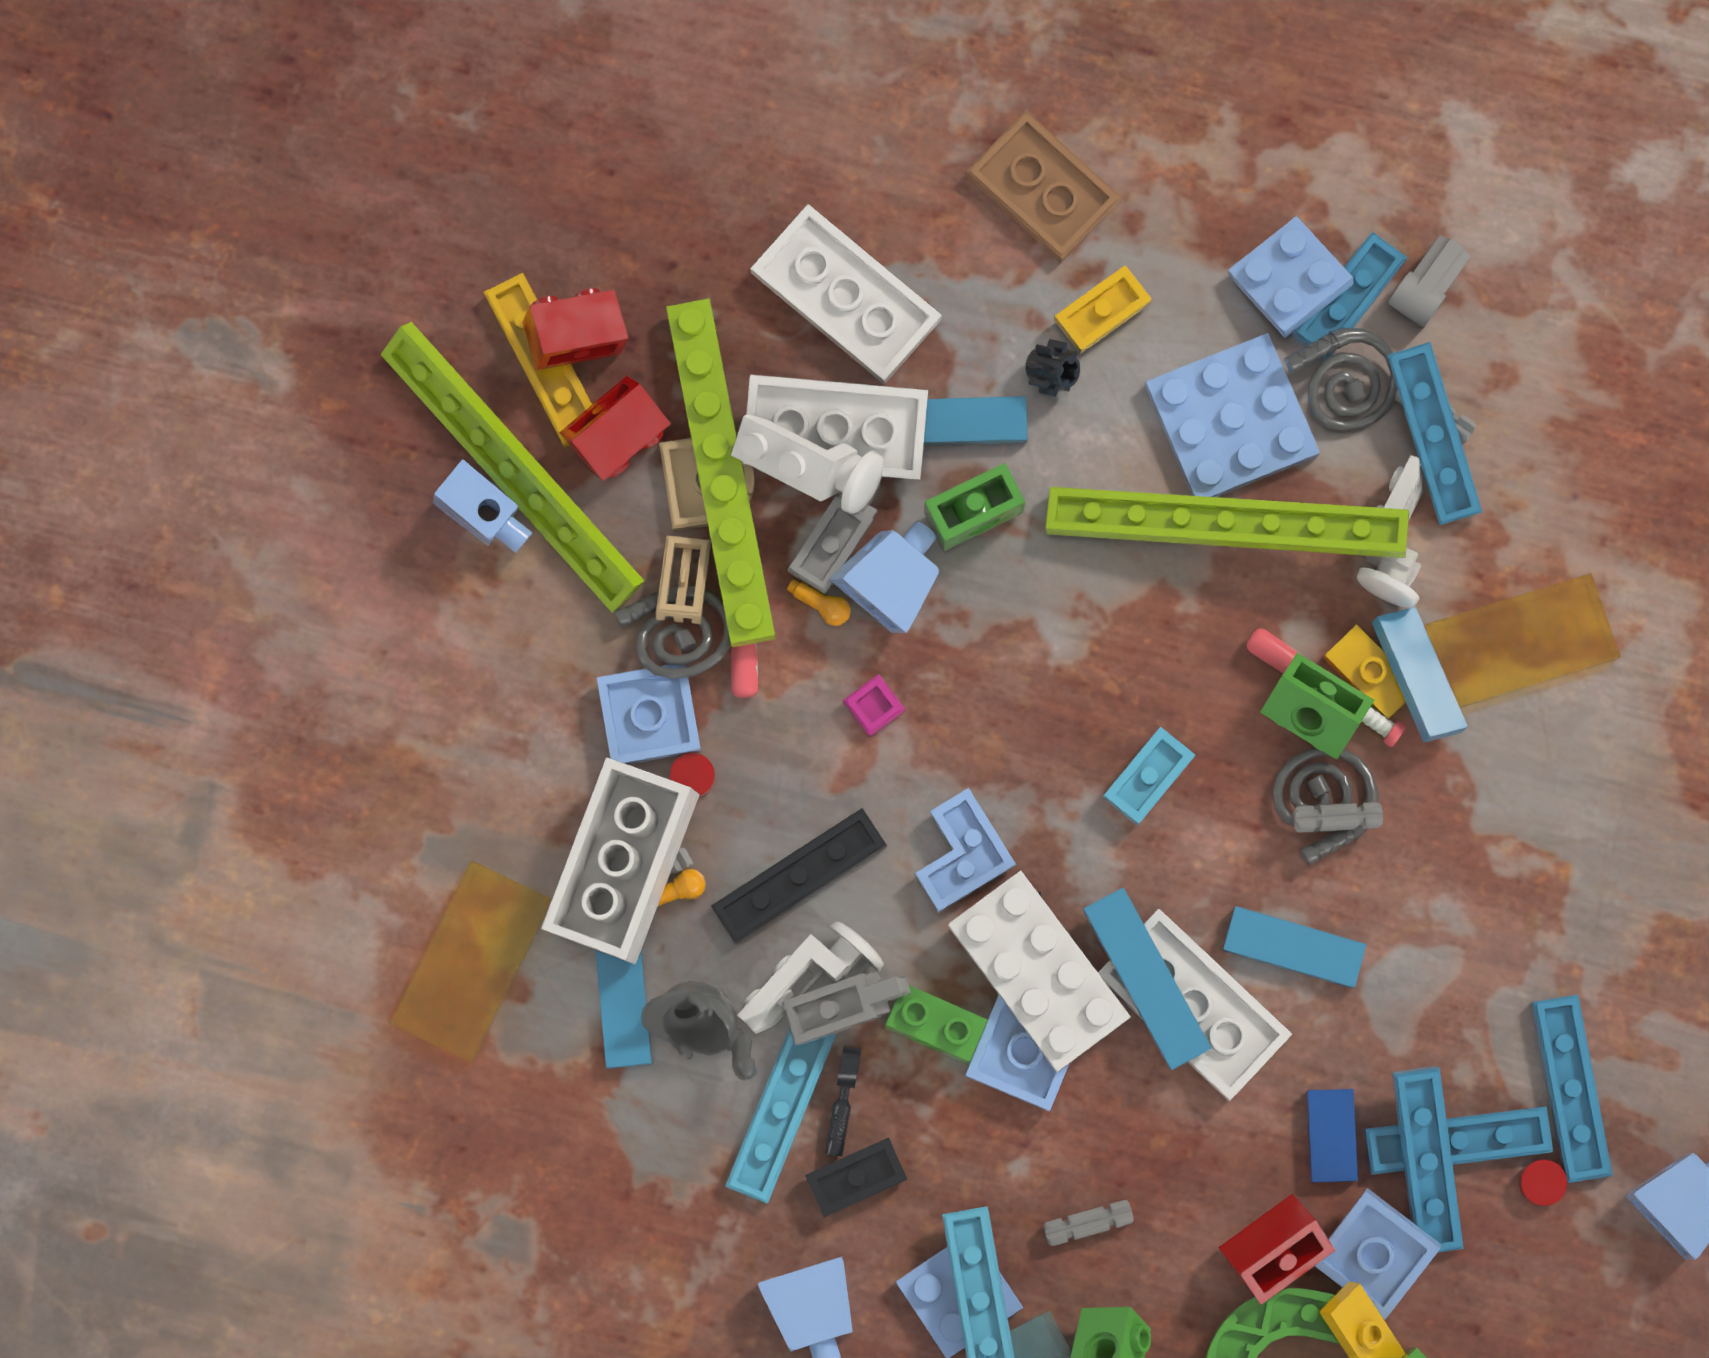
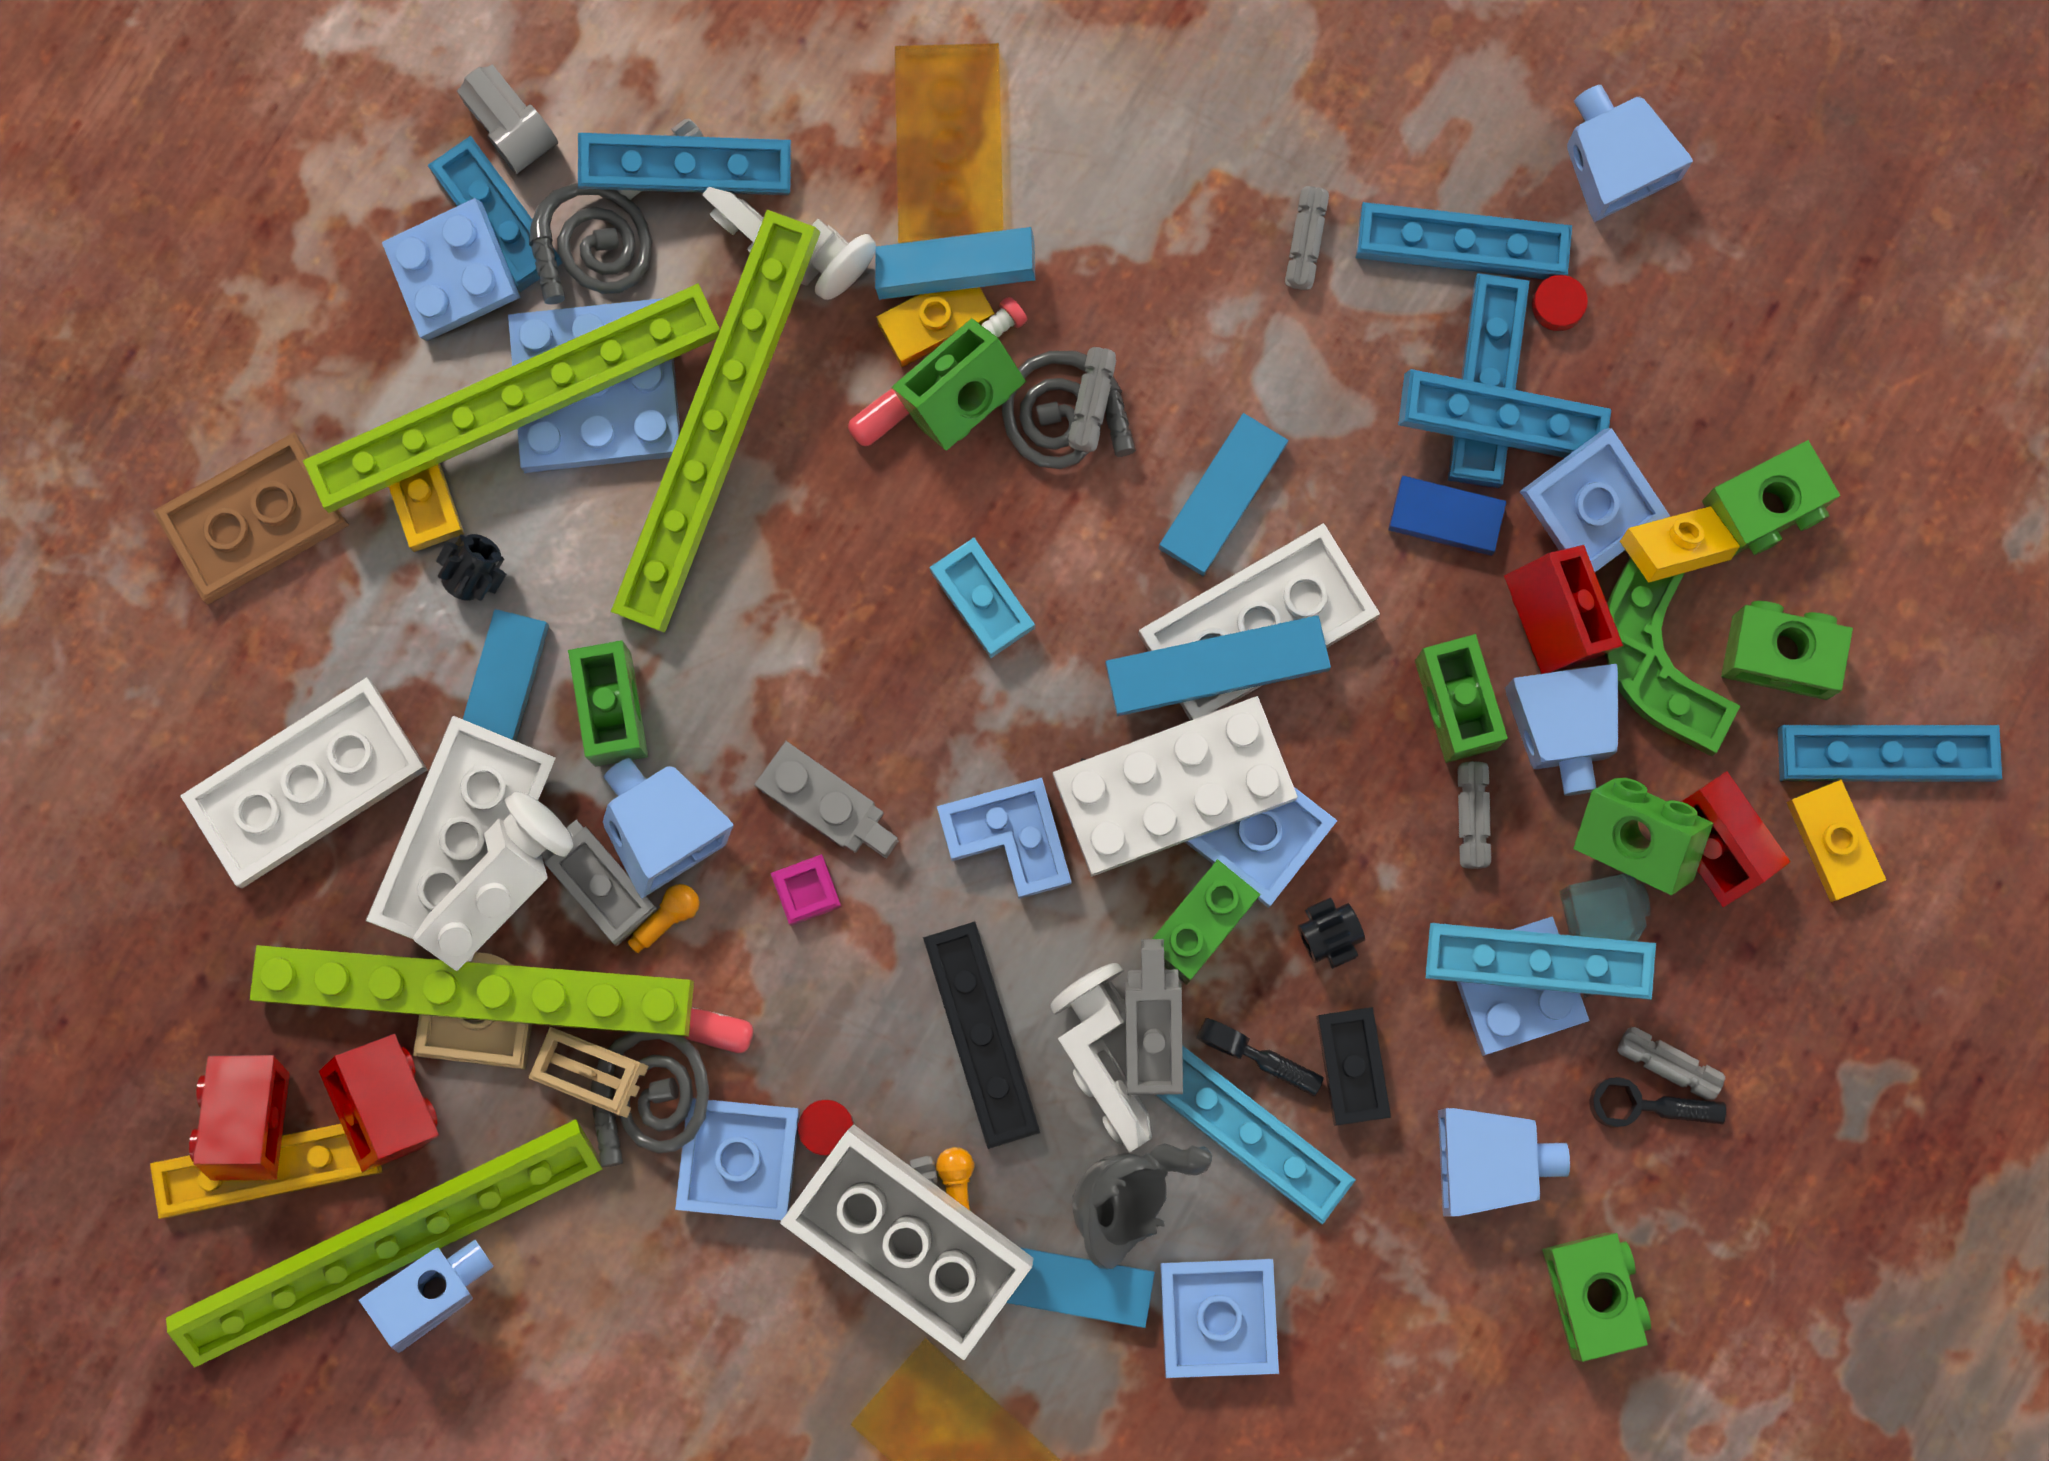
camera: 75 degrees left, 0 degrees up
none -> lime plate [303,283,720,513]
none -> light grey hinge [754,741,899,859]
none -> light blue plate [1160,1259,1279,1378]
none -> light grey axle [1285,186,1329,290]
none -> black gear [1298,897,1365,969]
none -> bright green brick [1415,634,1508,763]
none -> light blue torso [1505,664,1618,796]

